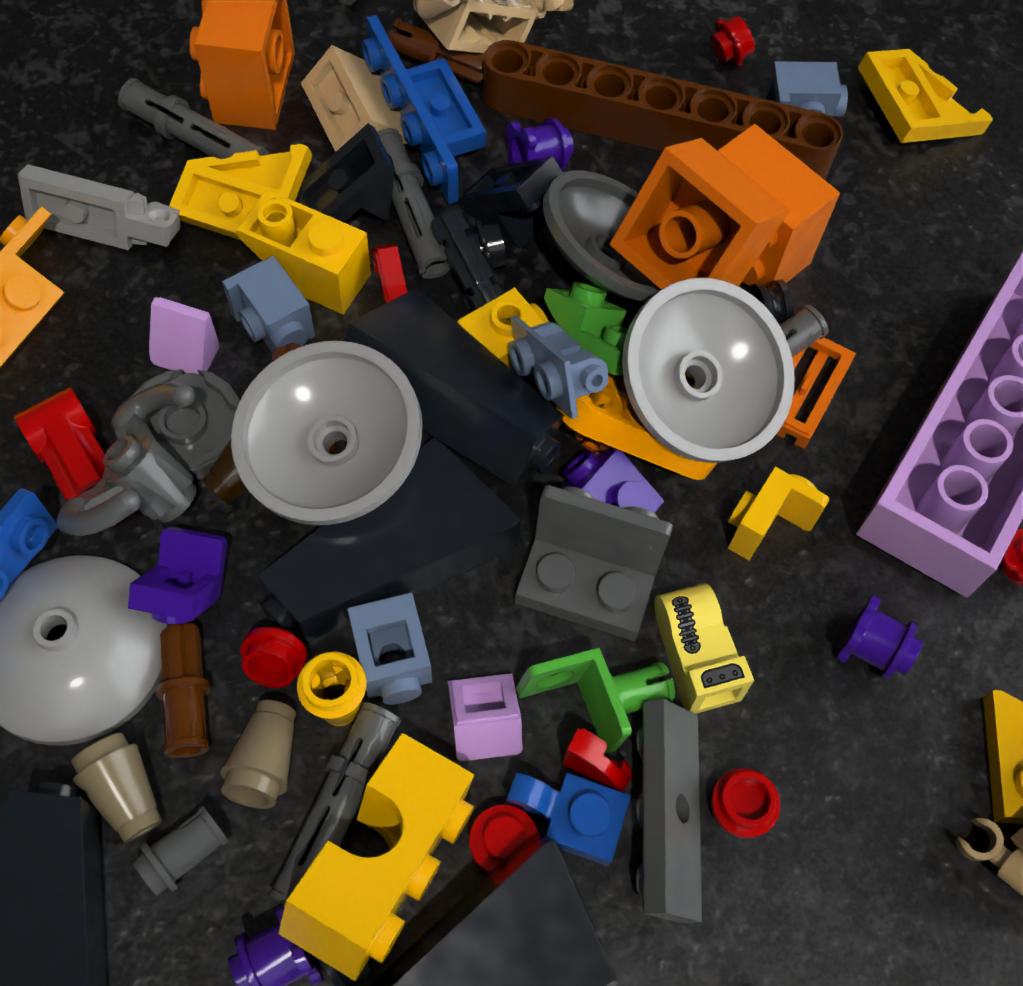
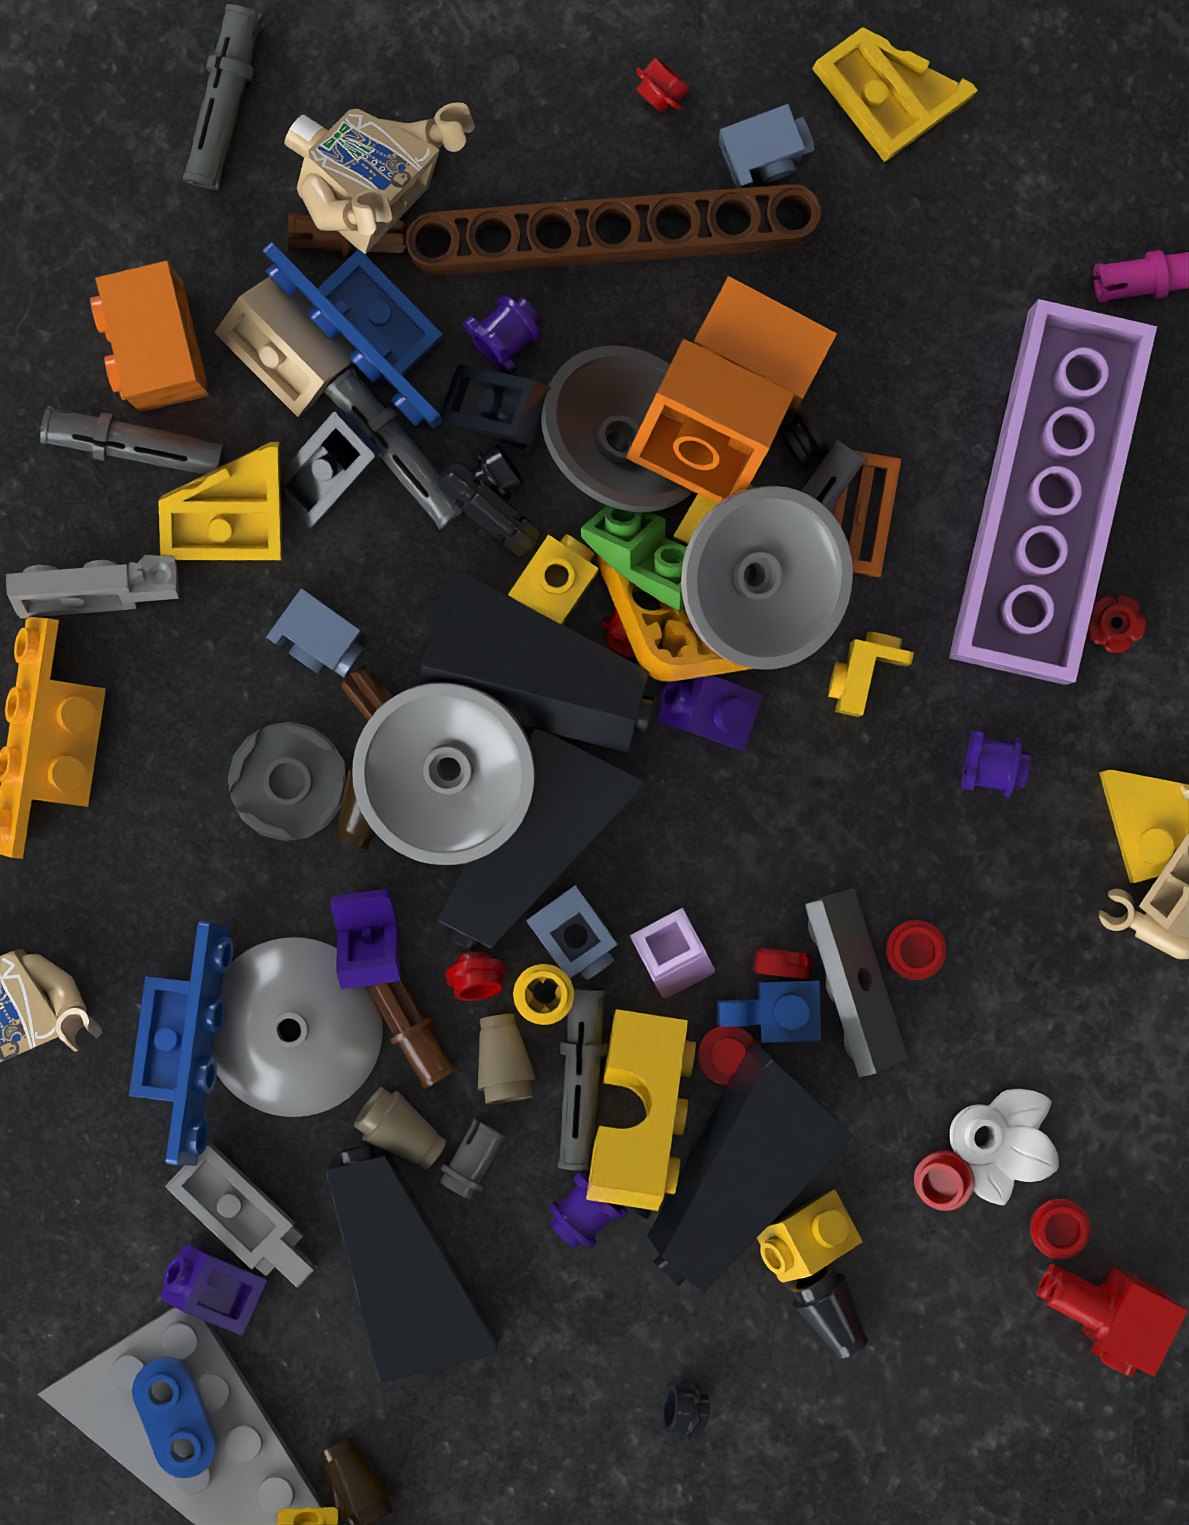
camera: 15 degrees left, 25 degrees up
red piece [13,387,106,501] -> none
dark grey piece [57,382,196,536] -> none
lavender slope [149,297,220,374] -> none
yellow slope [236,189,371,315] -> none
red tile [370,243,407,303] -> none
sand blue hinge [508,315,609,419] -> none
dark grey bracket [515,485,673,642] -> none
bright green bracket [516,647,675,754] -> none
light yellow leg [654,583,754,714] -> none

